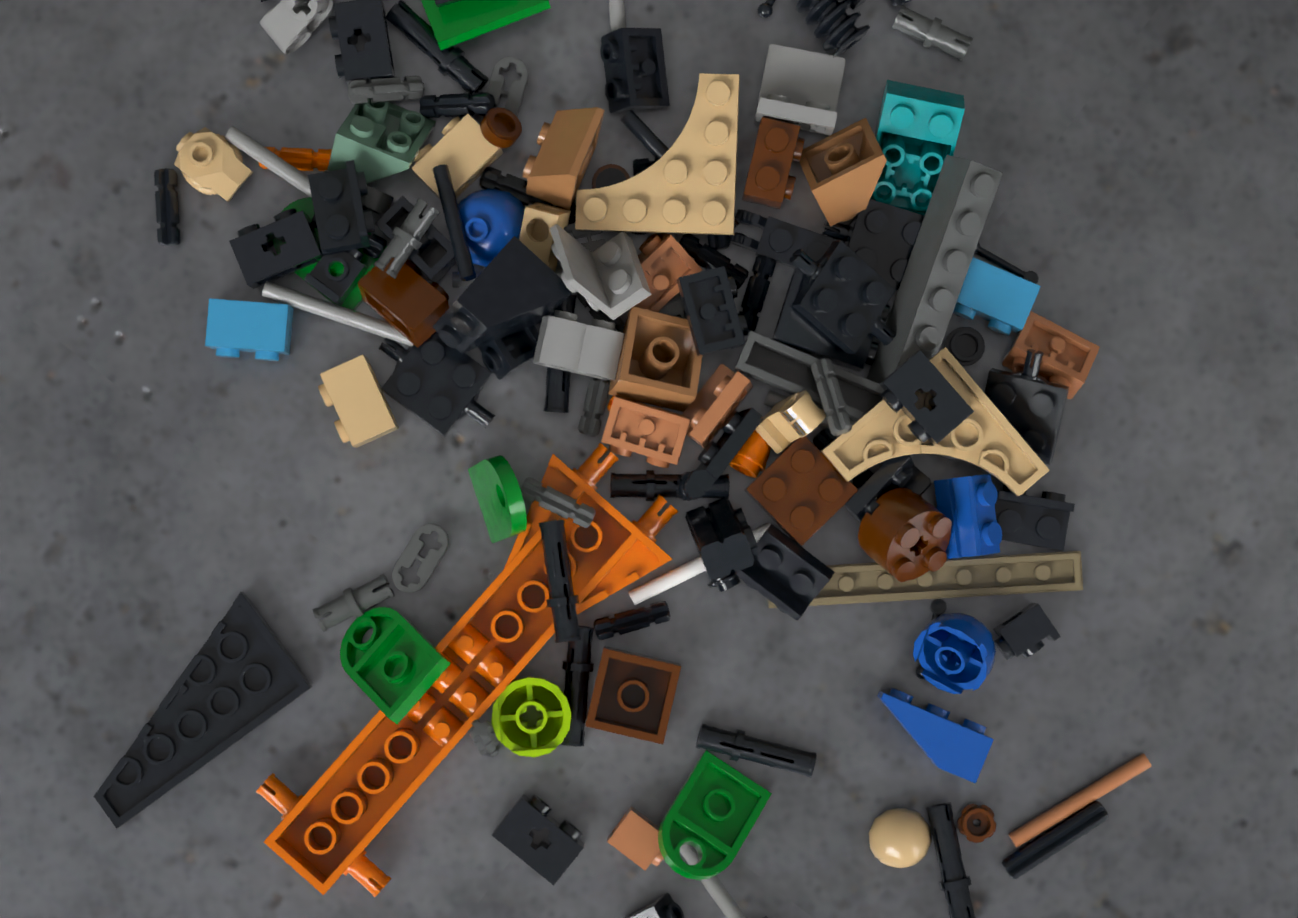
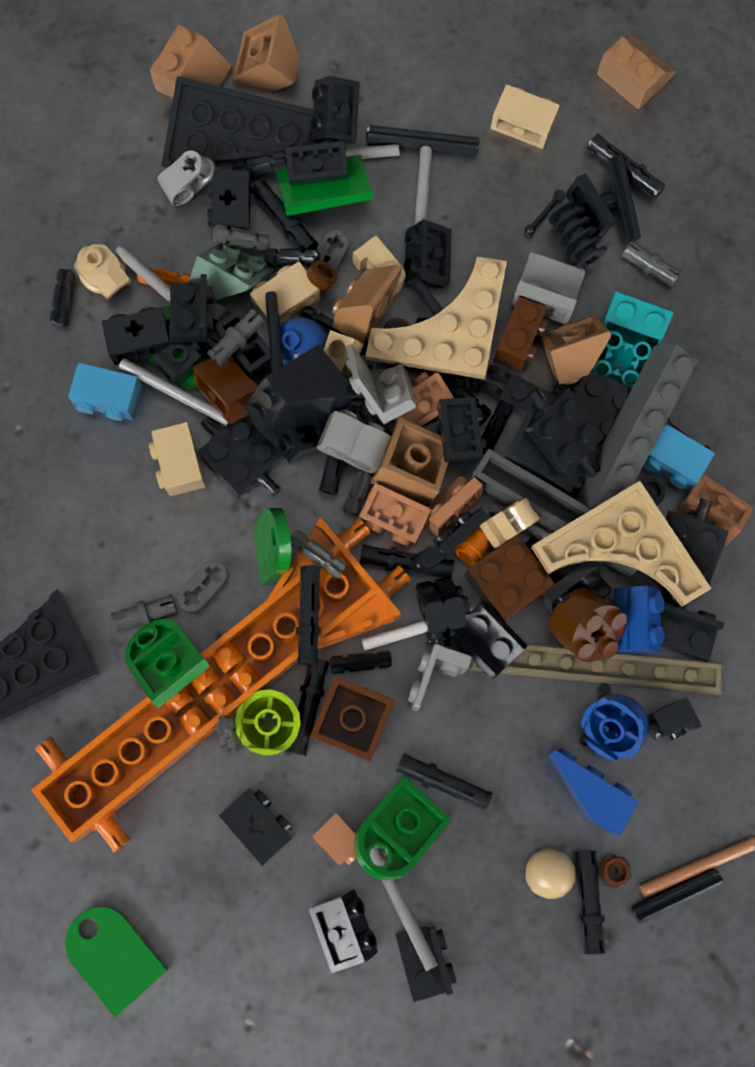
camera: 10 degrees right, 10 degrees down
dark grey axle [811,358,852,436] -> none
black brick [880,350,974,445] -> none
none -> tan leg [352,236,405,294]
none -> light grey bracket [407,644,472,712]

